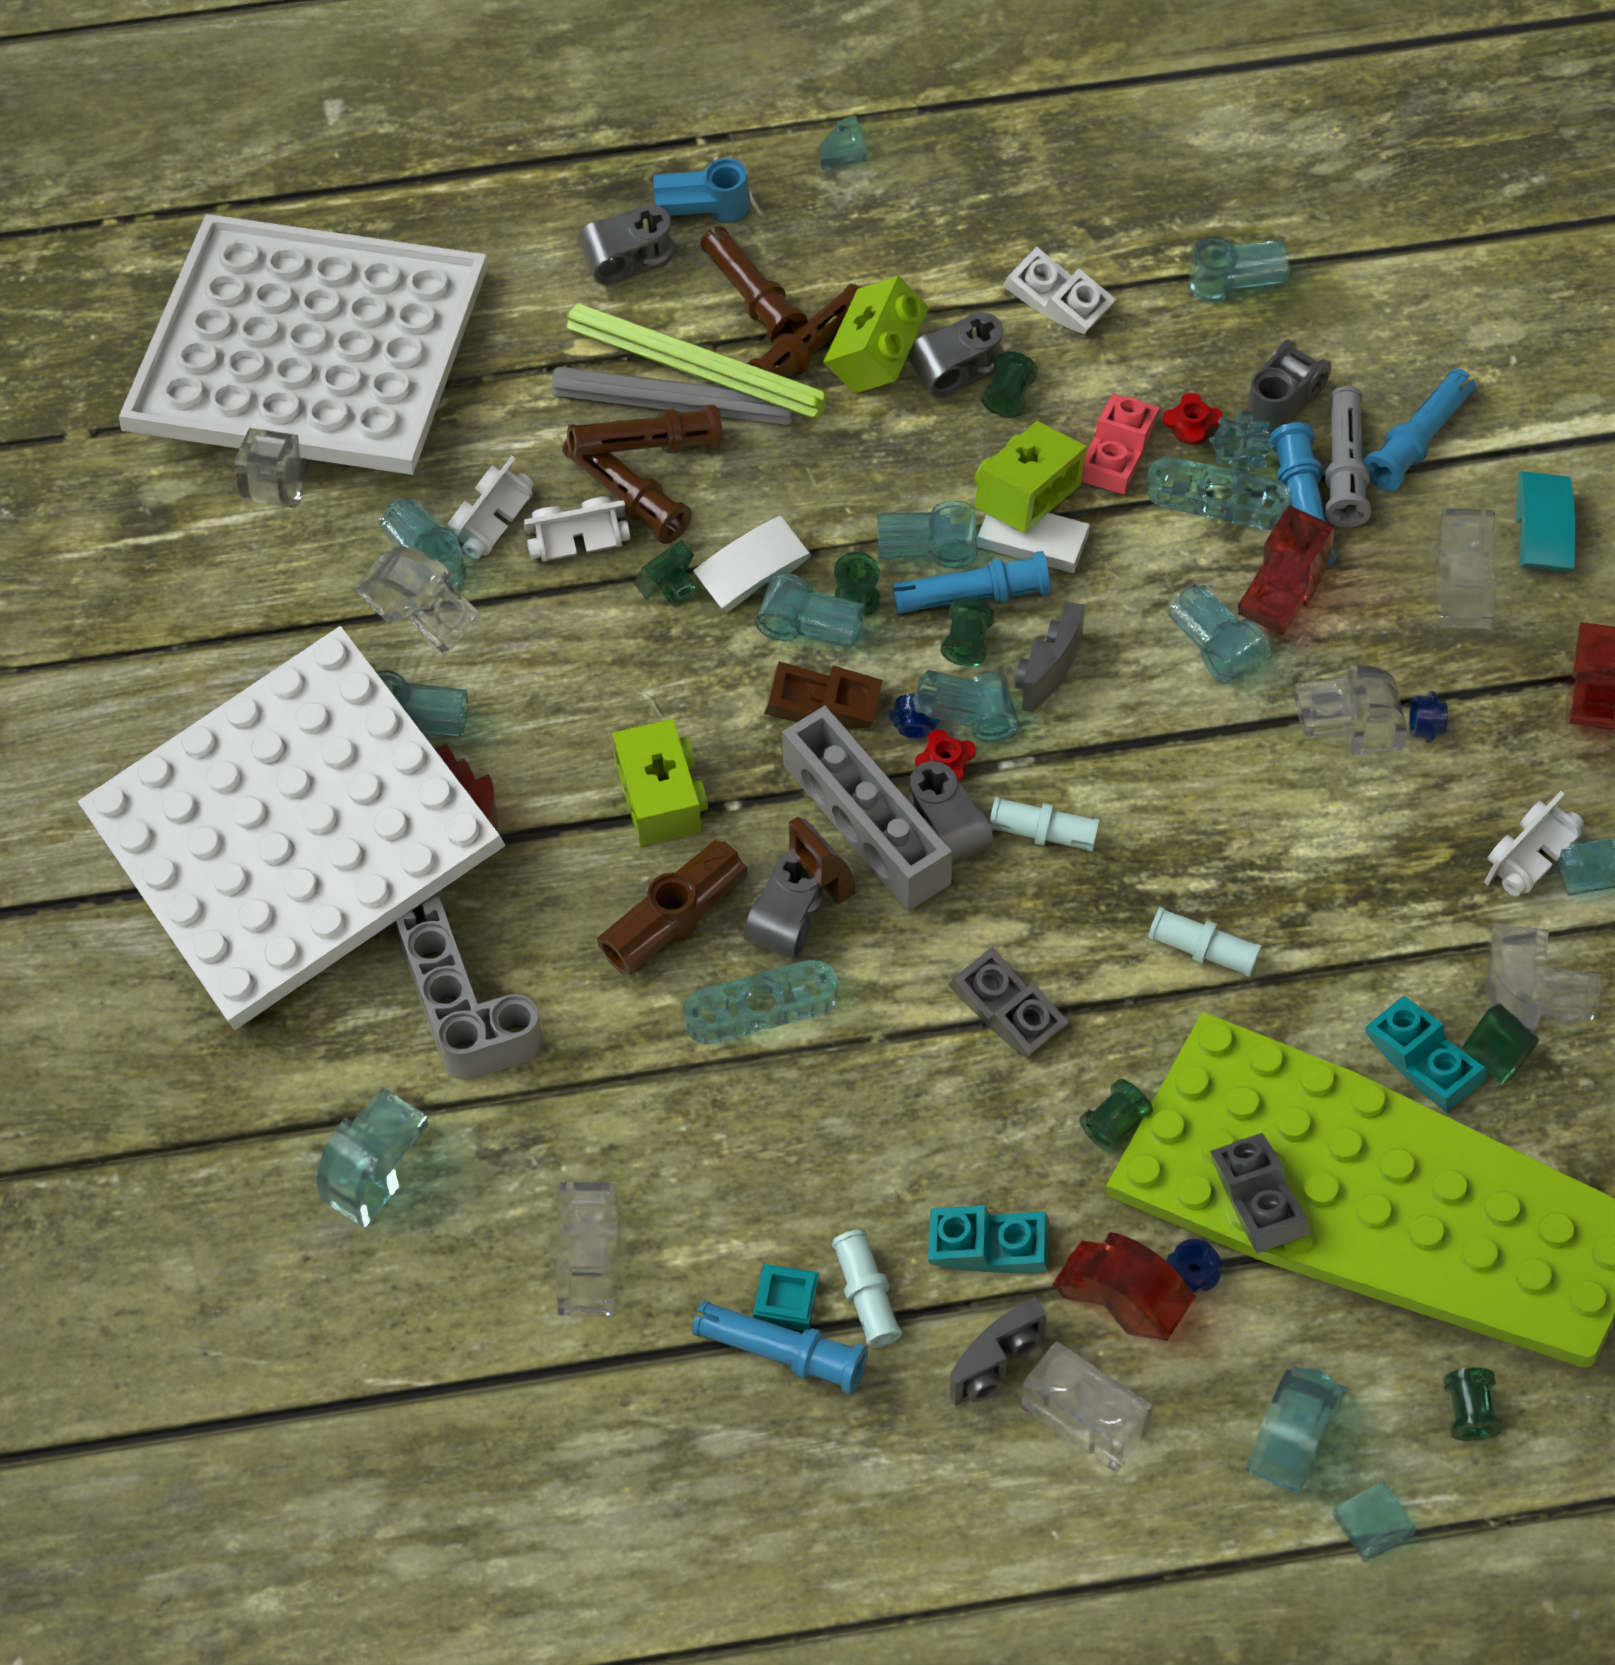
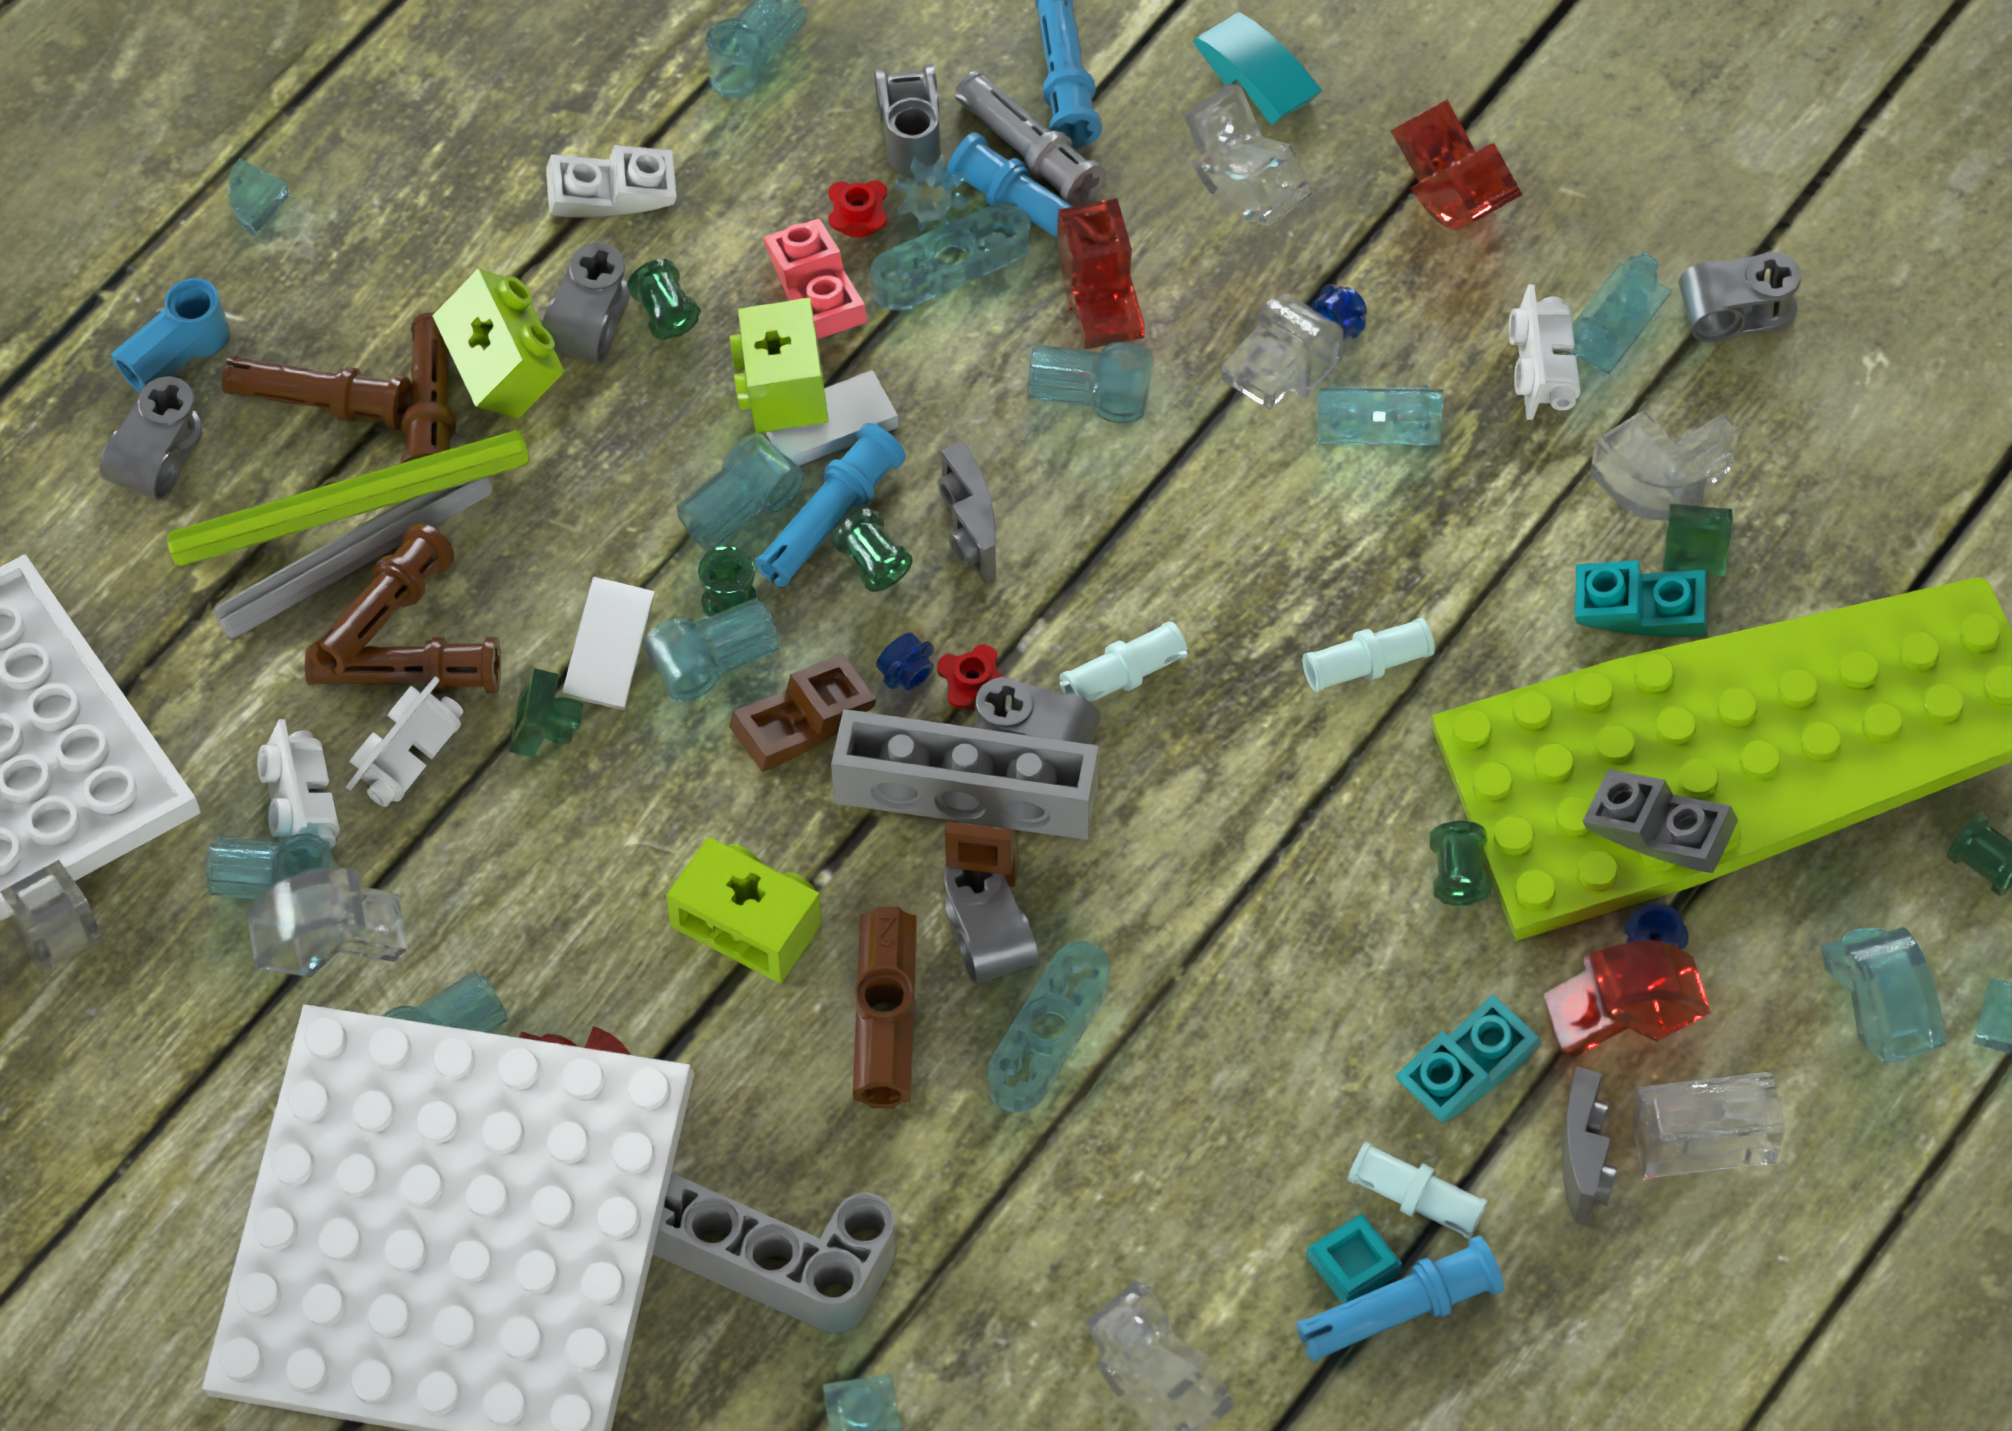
camera: 45 degrees left, 0 degrees up
clear light blue piece [913,670,1018,742] -> none
flat silver slope [948,946,1069,1058] -> none
none -> clear light blue hinge [1317,383,1444,445]

